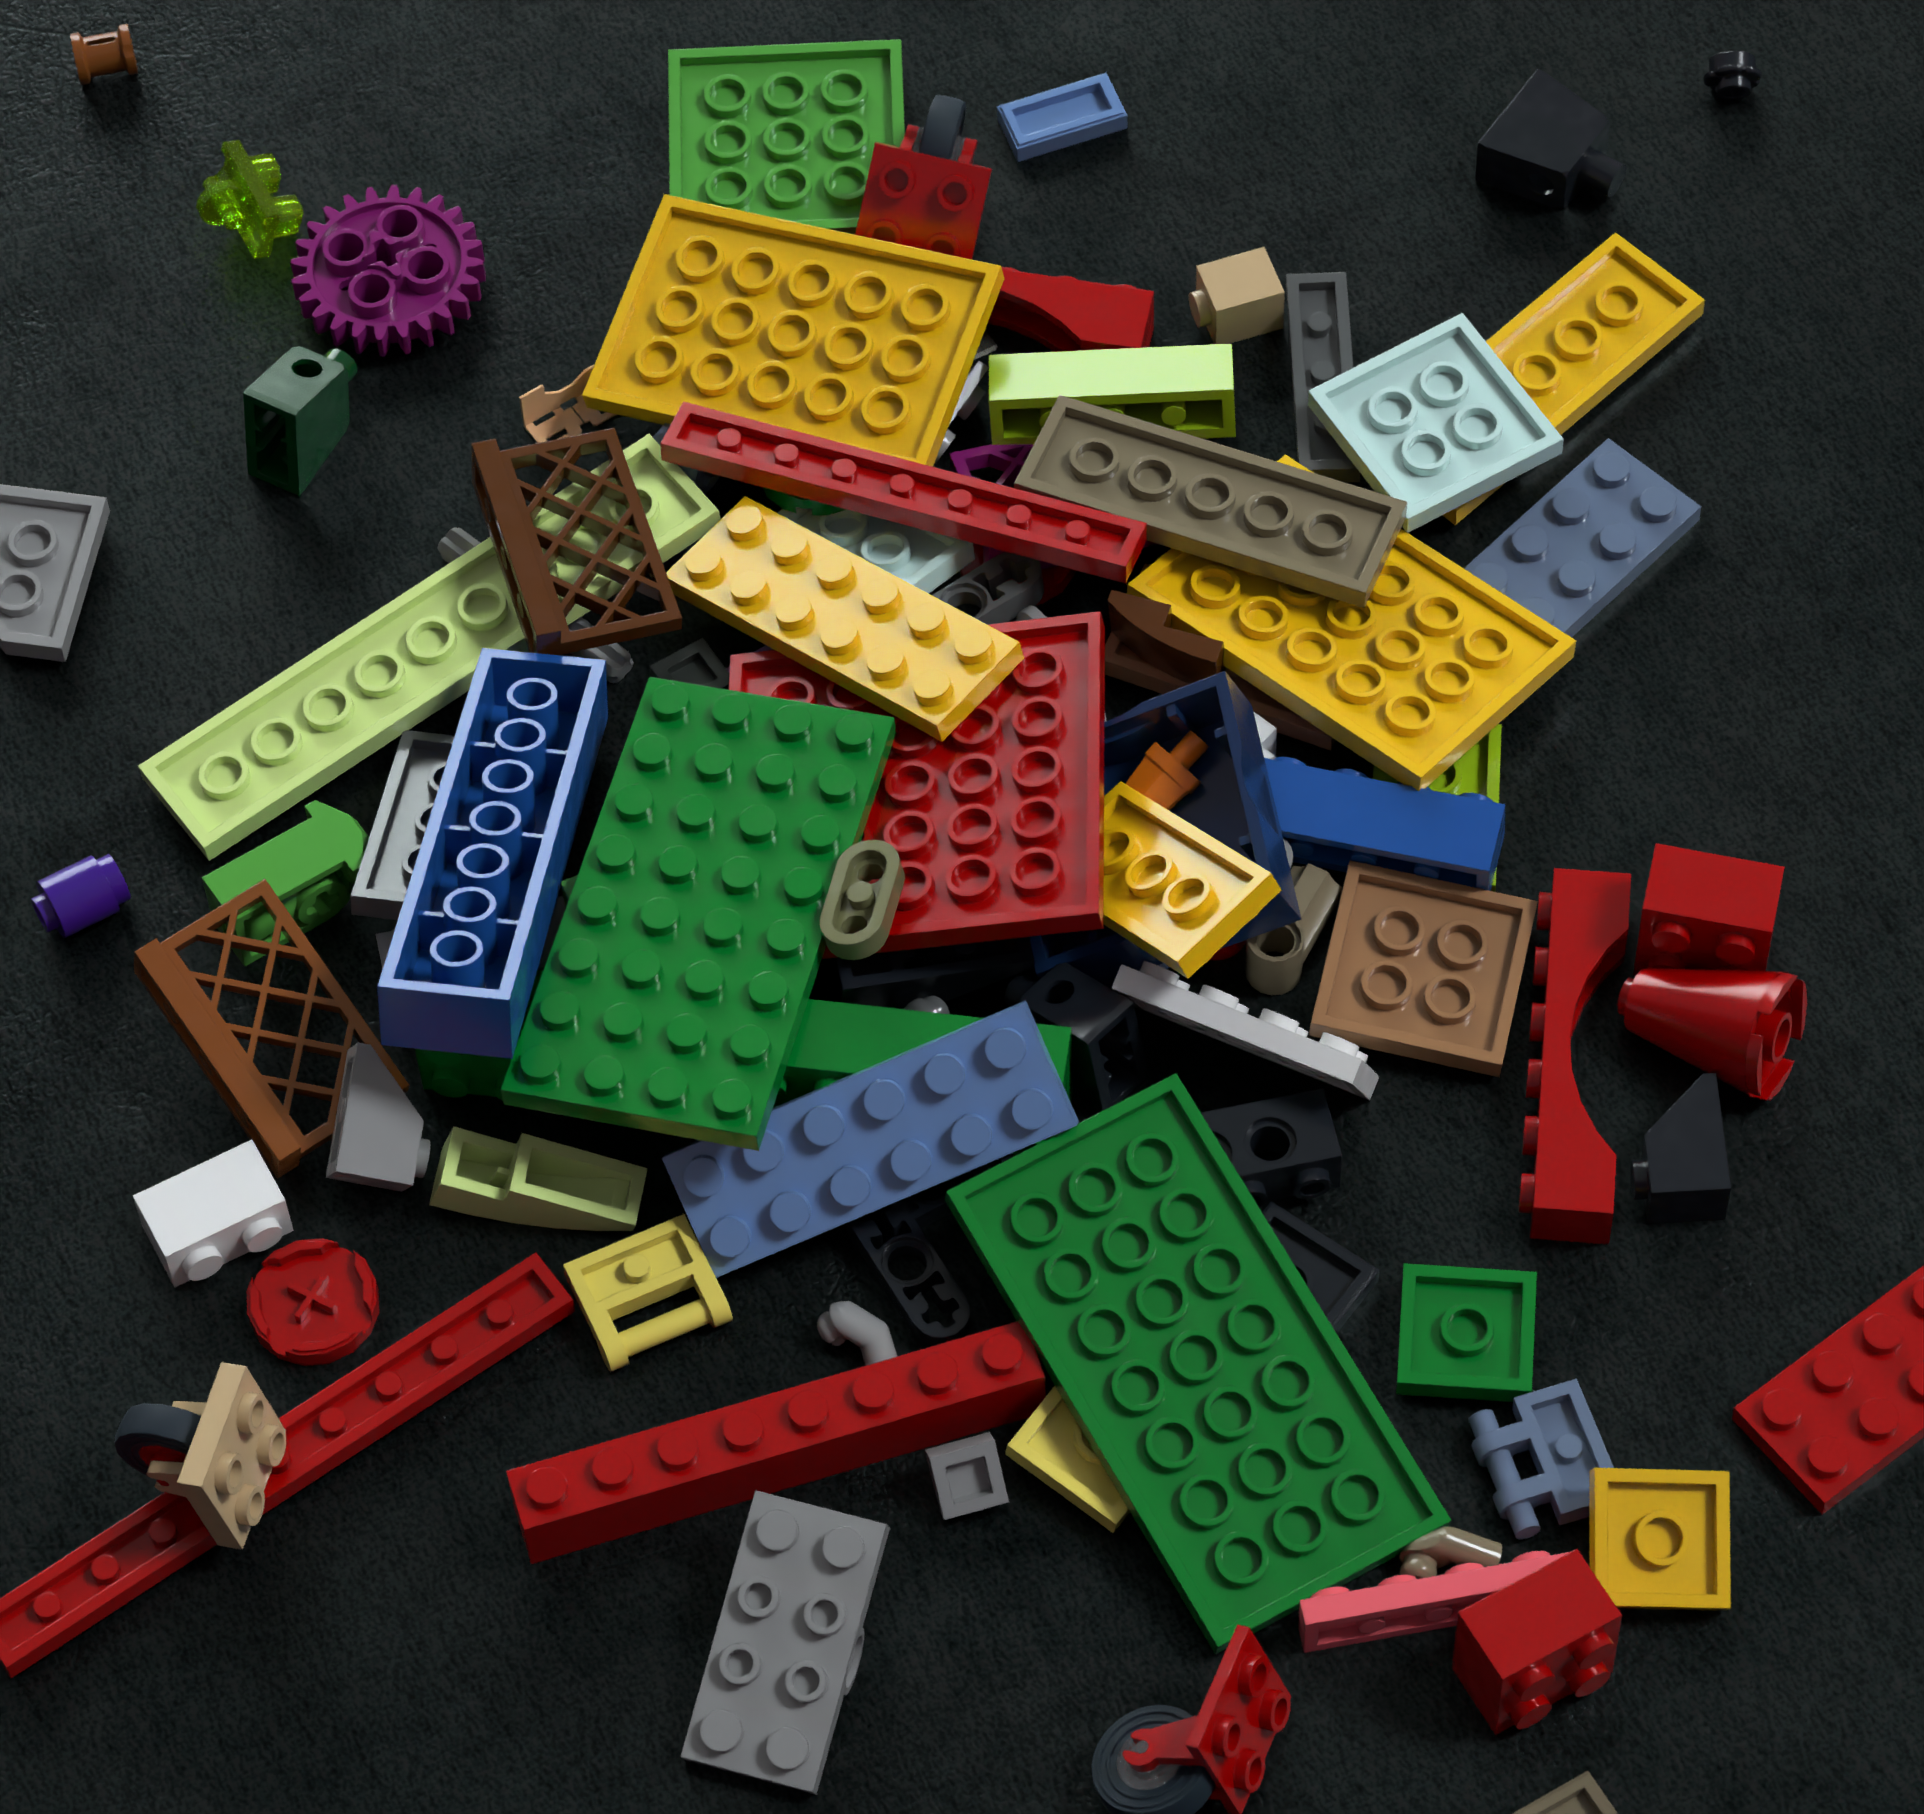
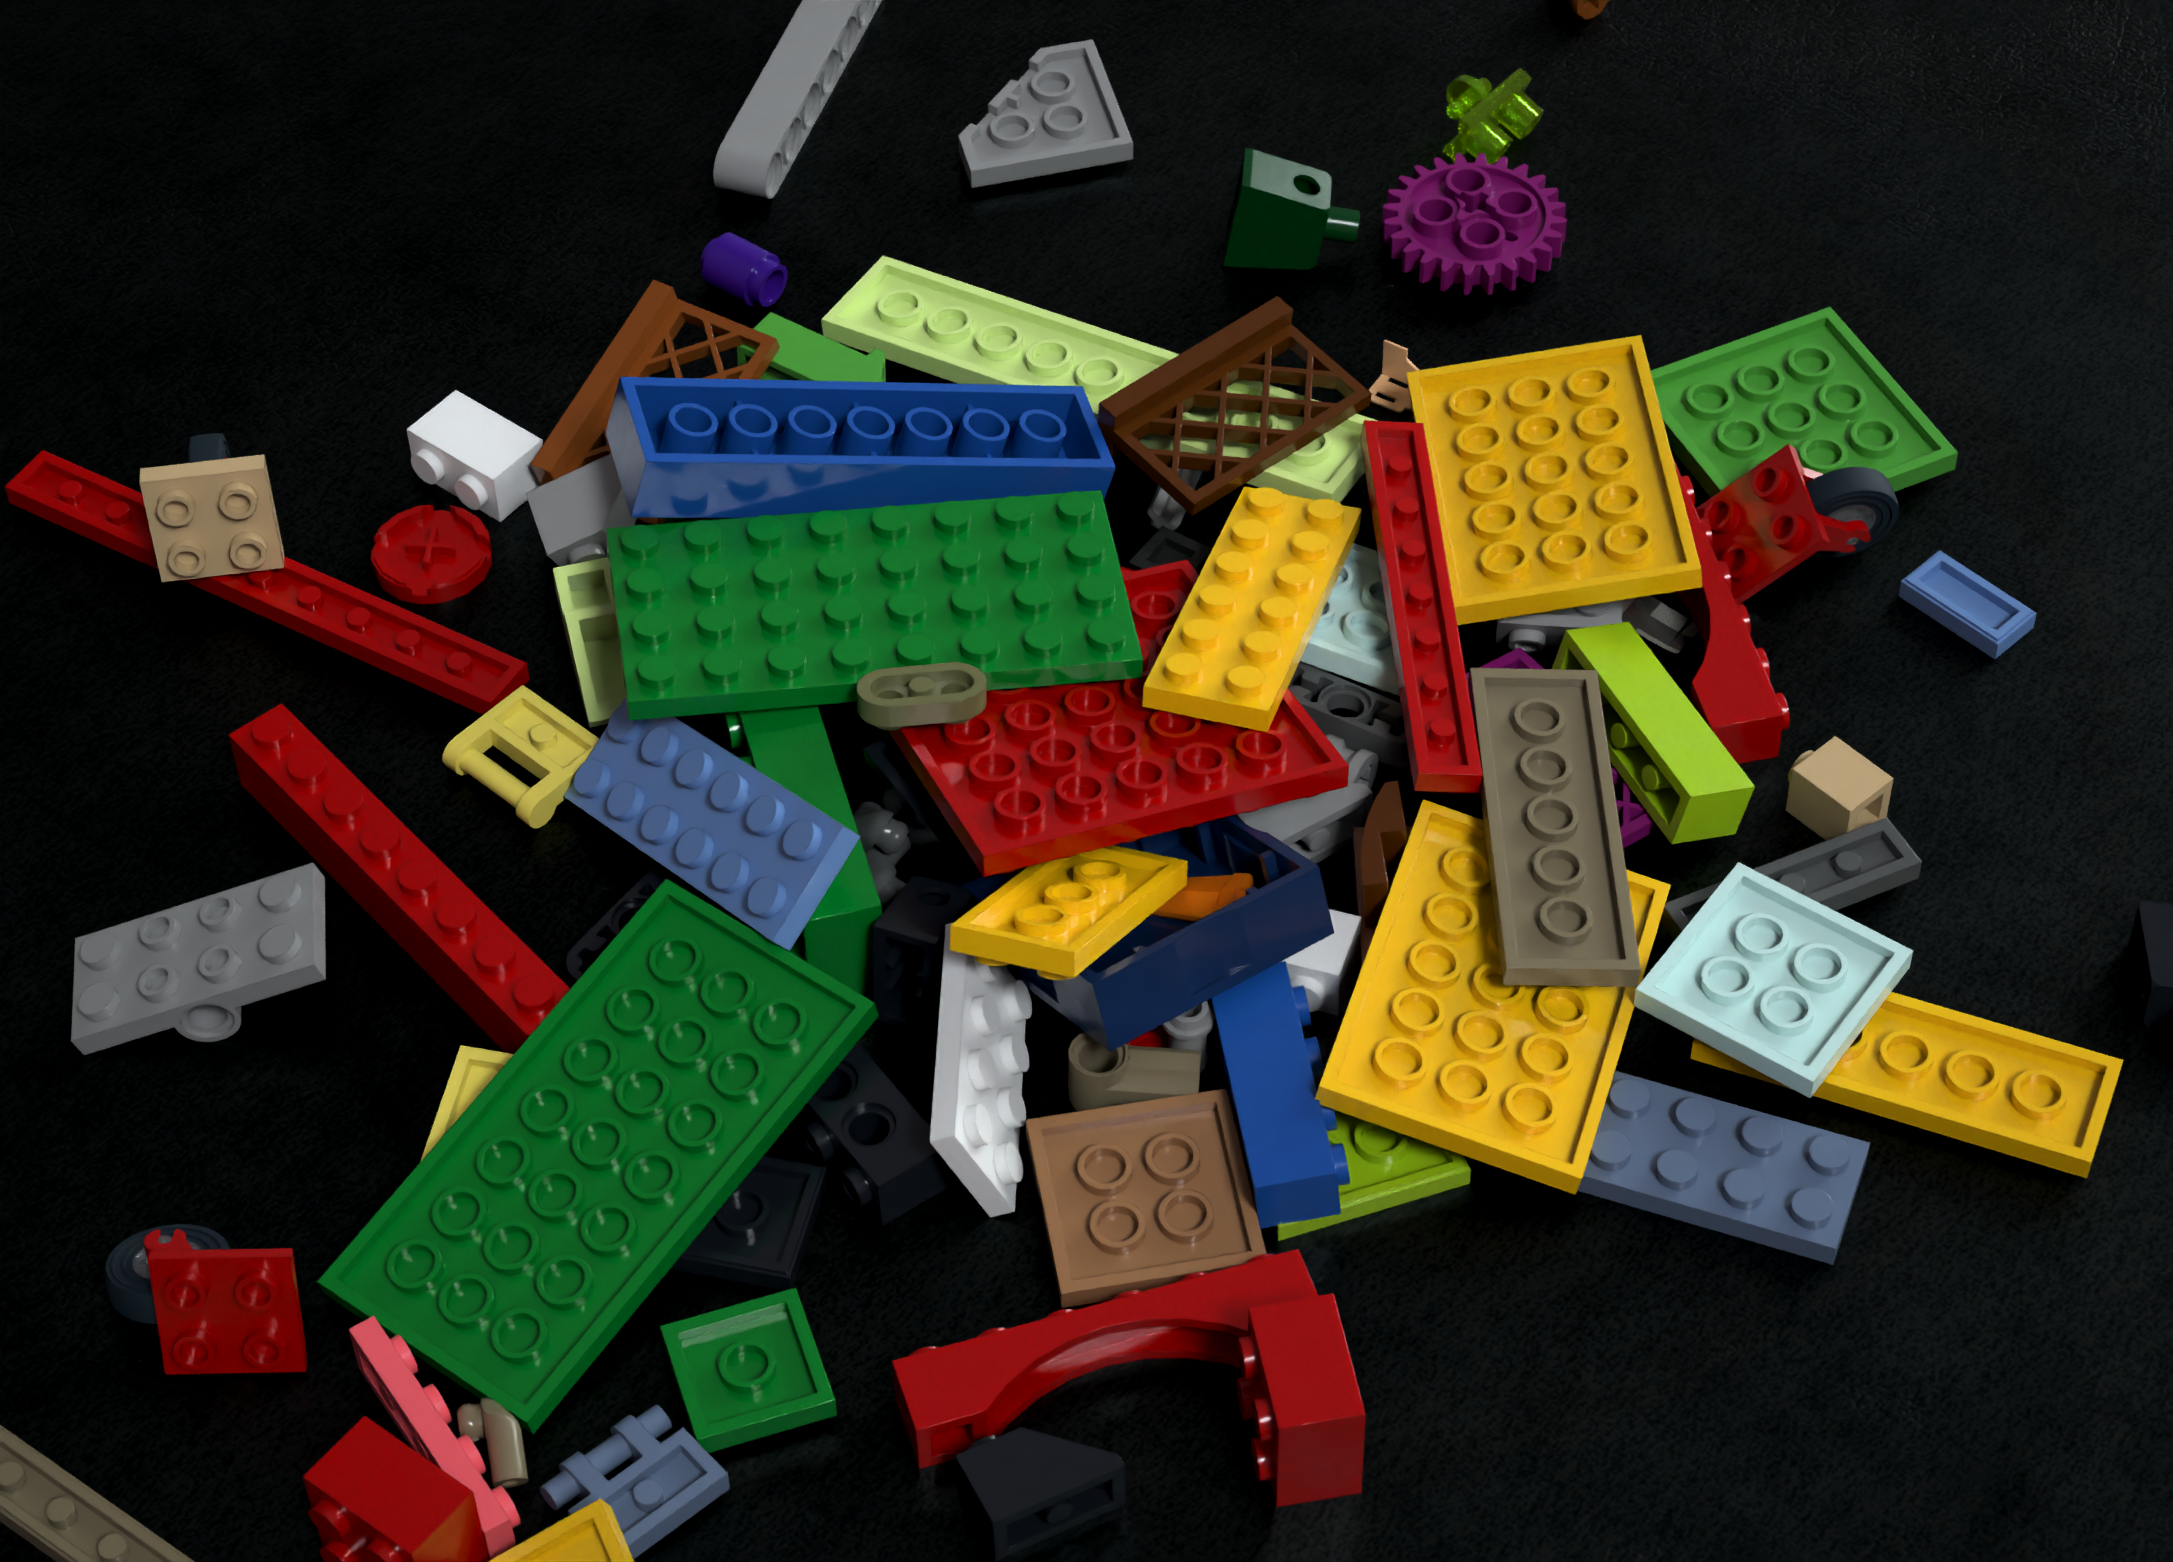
camera: 65 degrees right, 10 degrees down
light grey arm [817,1301,897,1365] -> none
light grey plate [925,1432,1009,1520] -> none
red cone [1617,968,1807,1100] -> none

